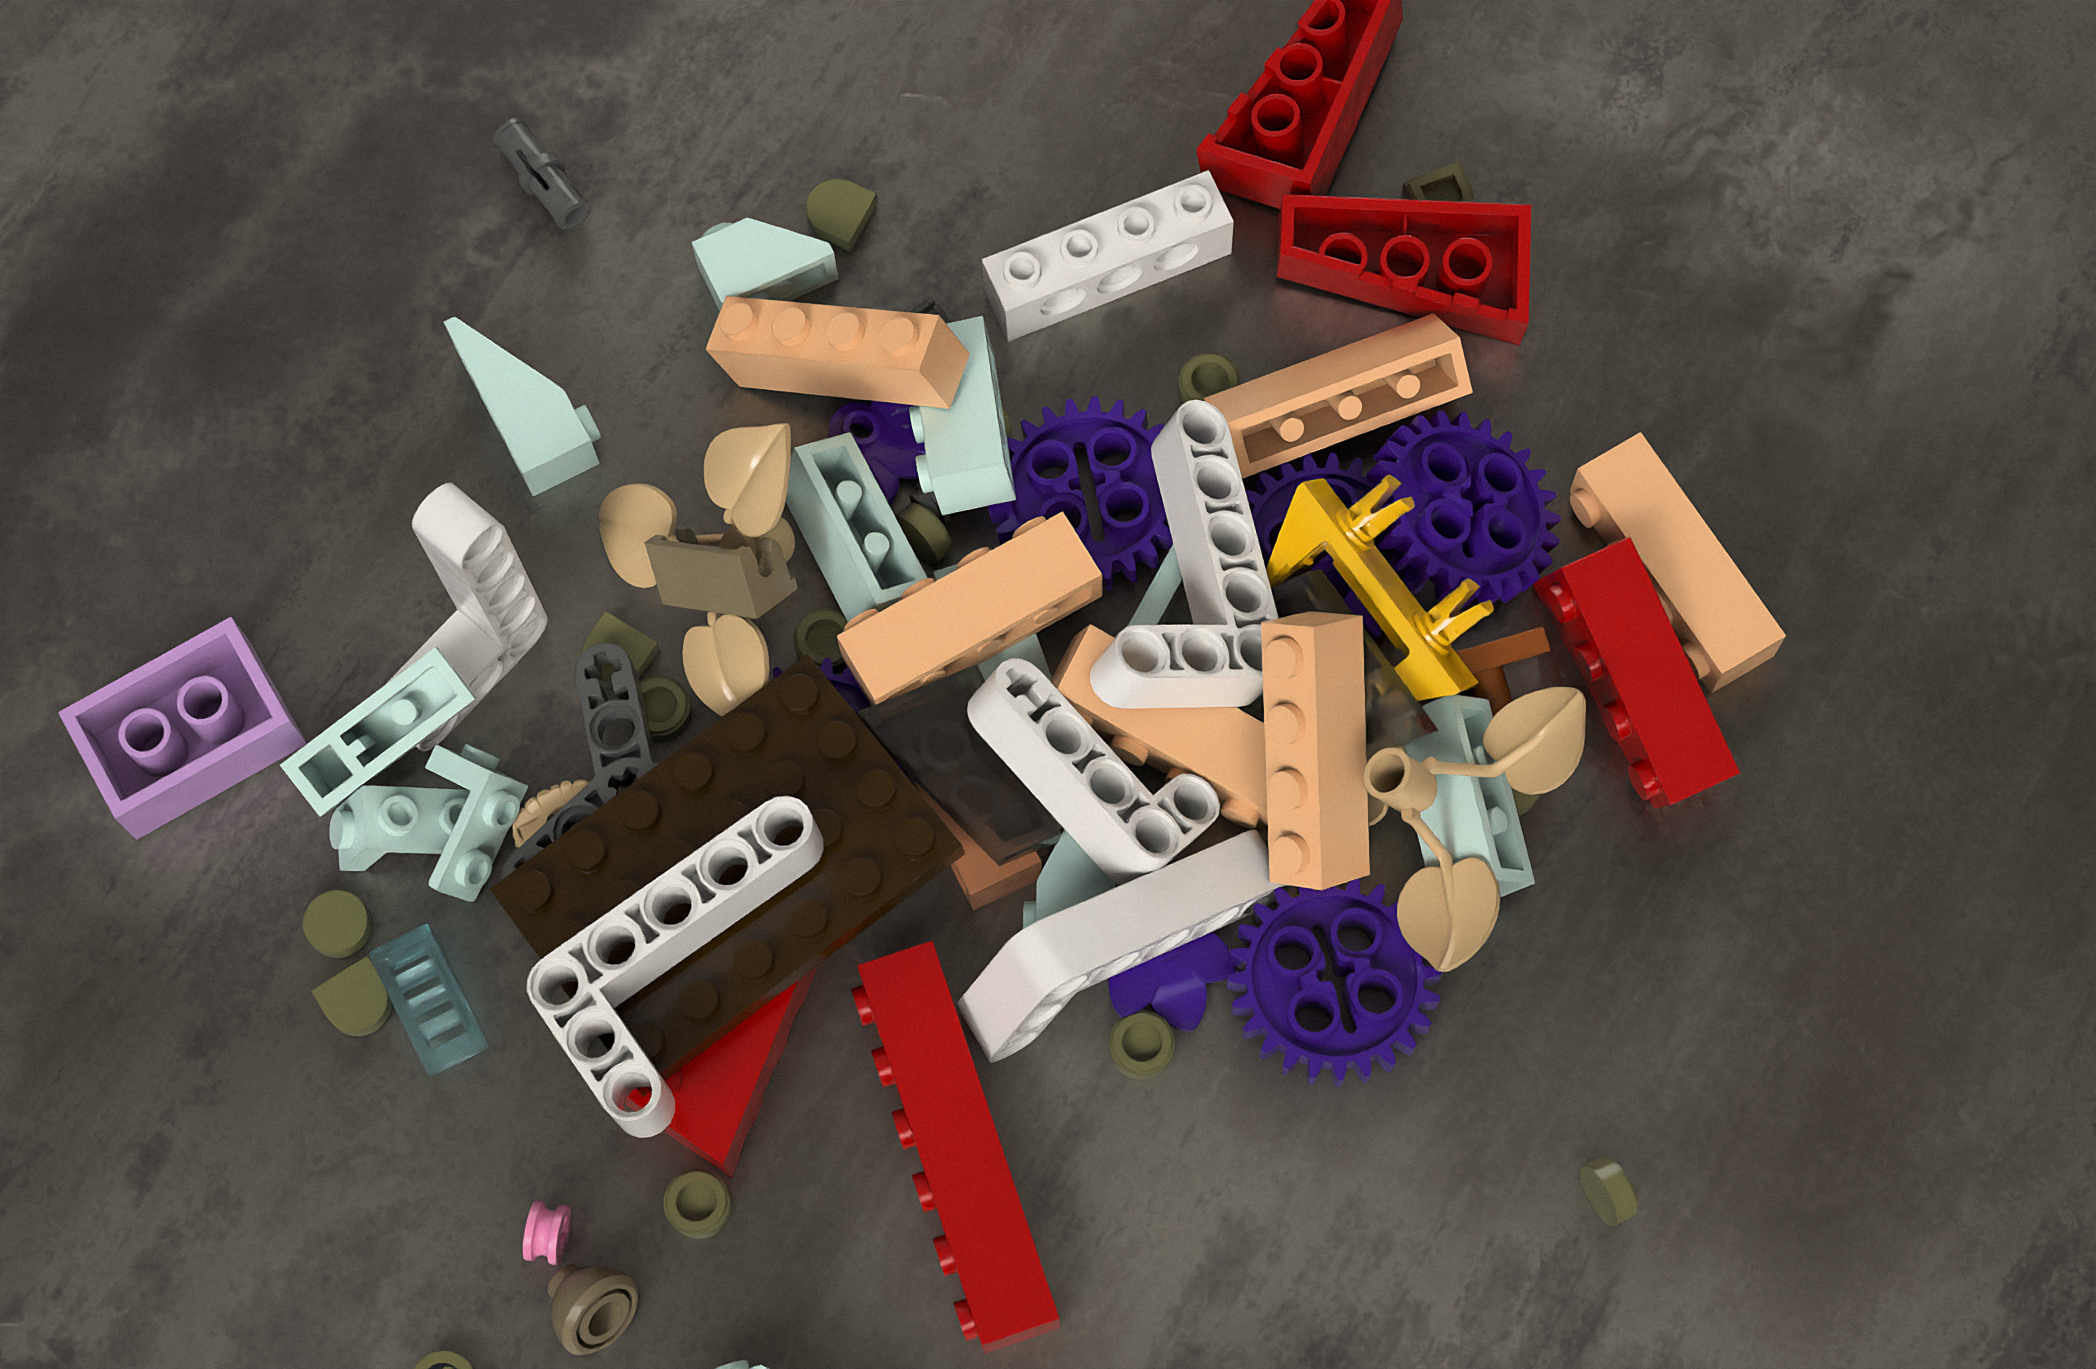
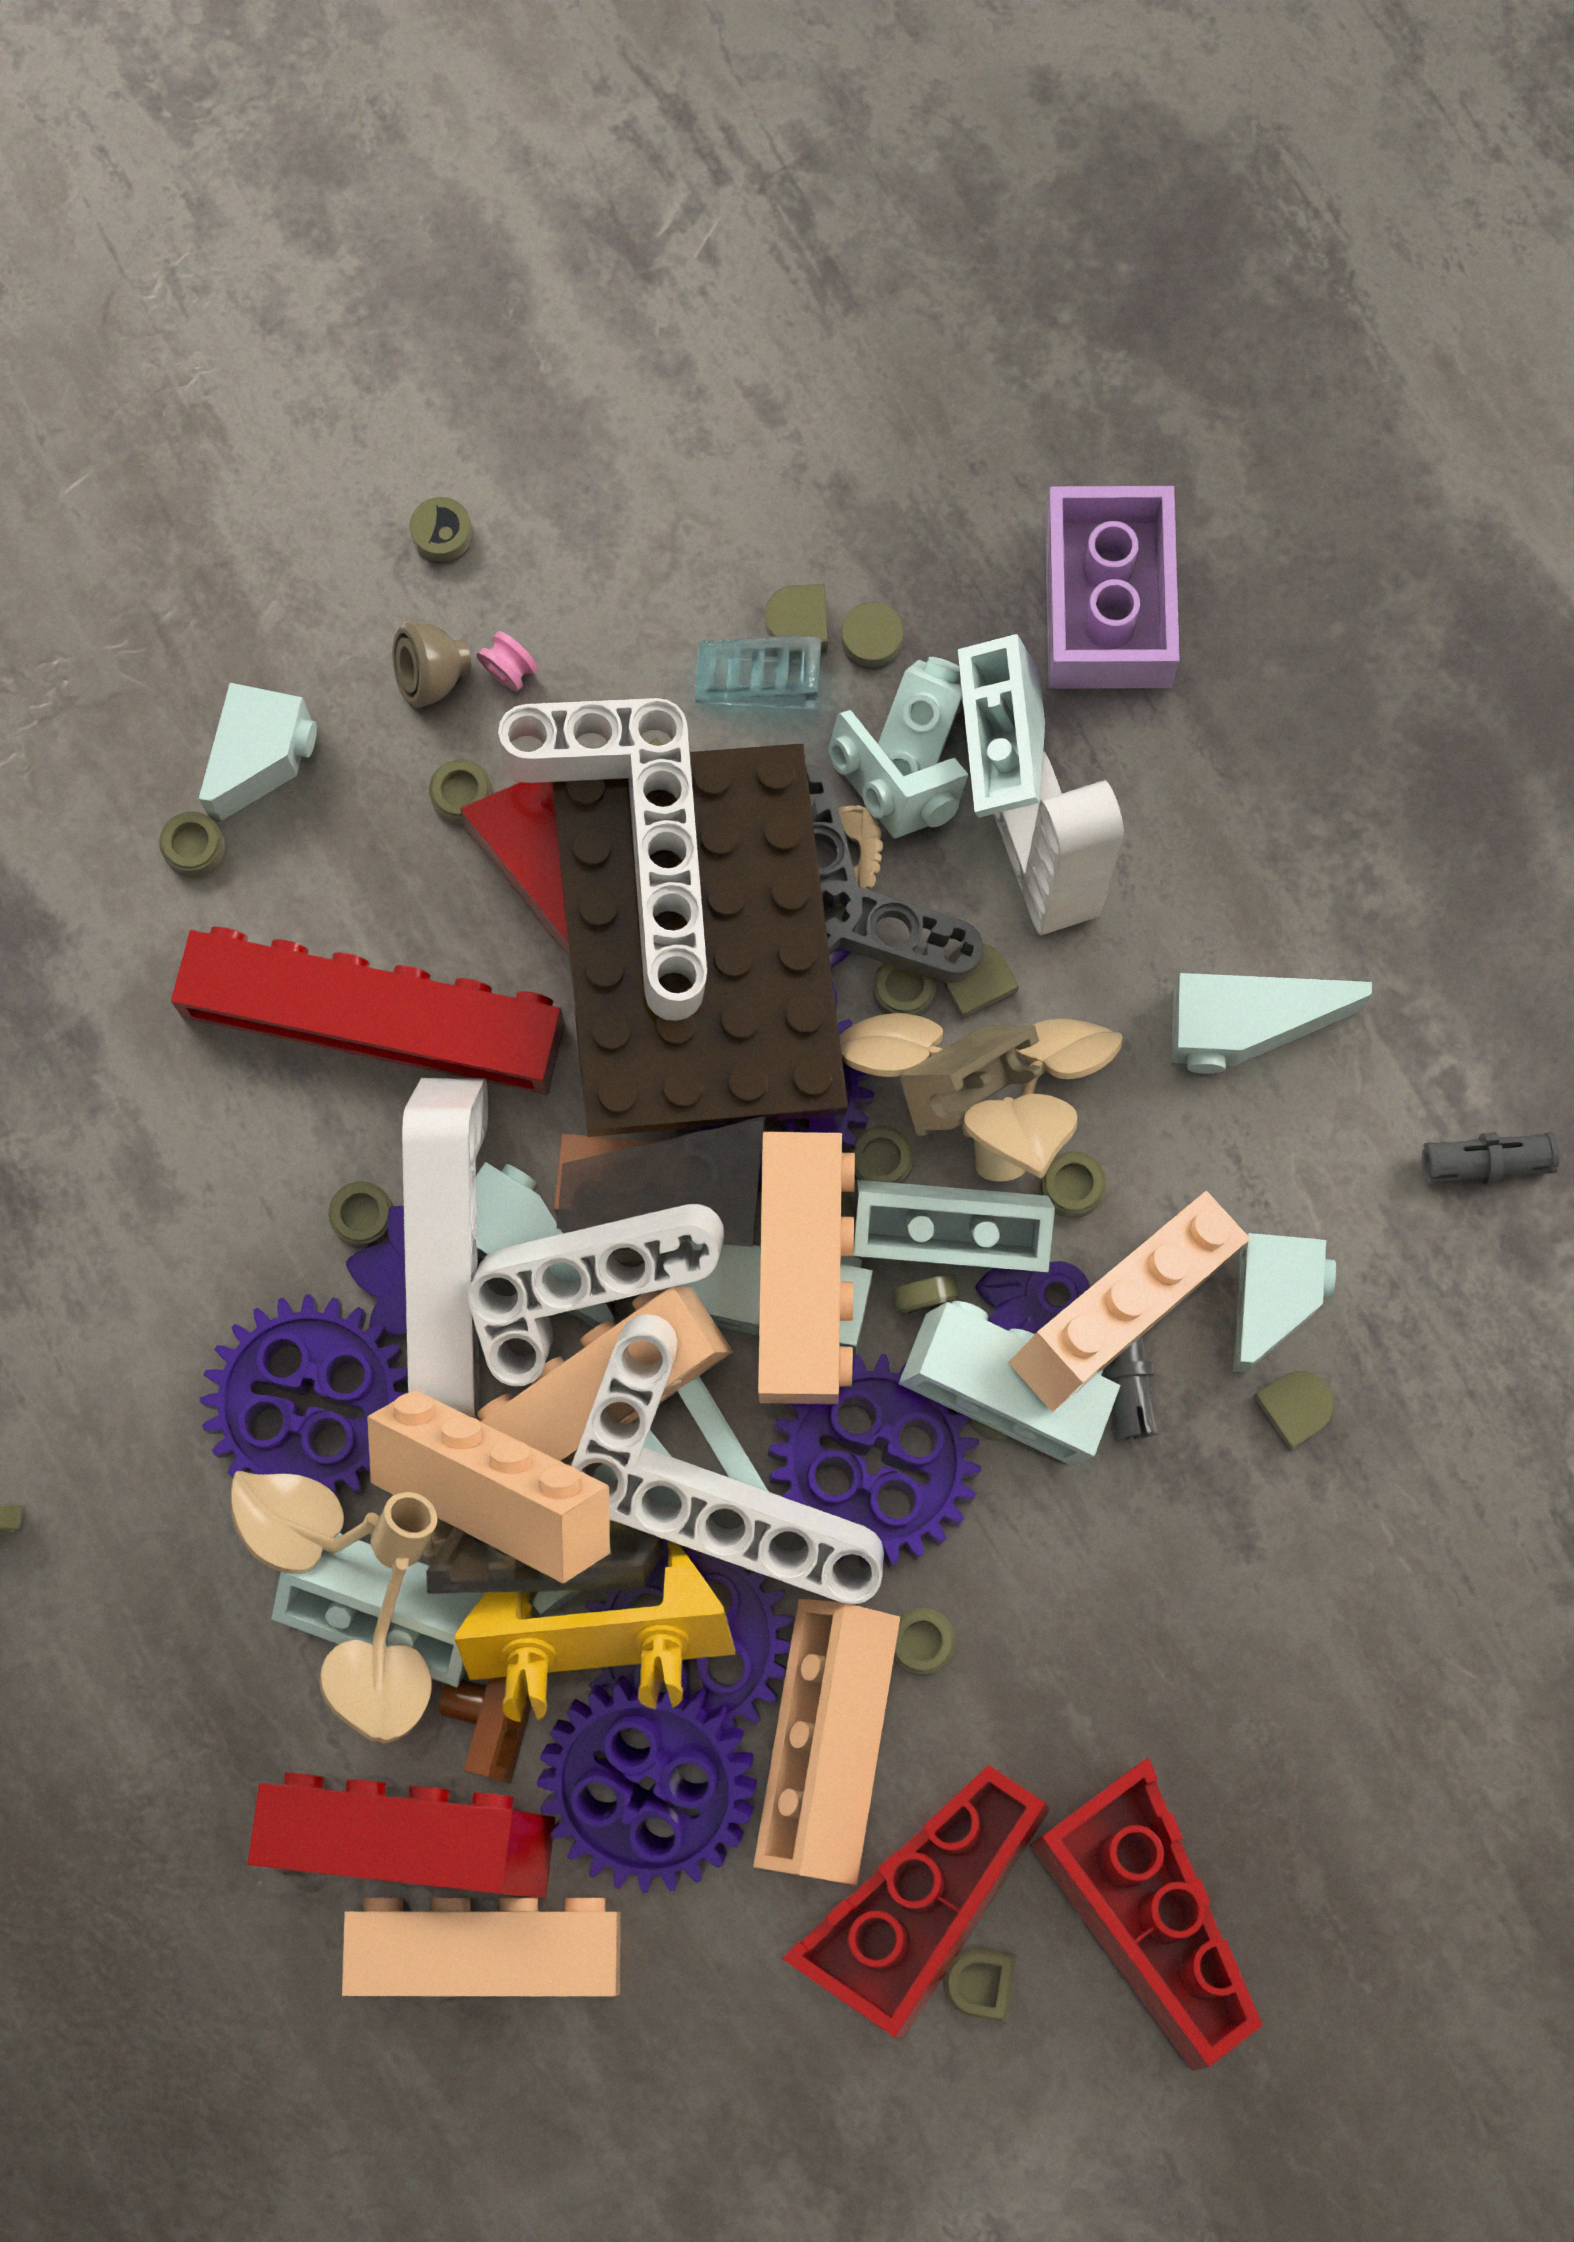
camera: 120 degrees right, 5 degrees up
white brick [982,170,1234,342] -> none

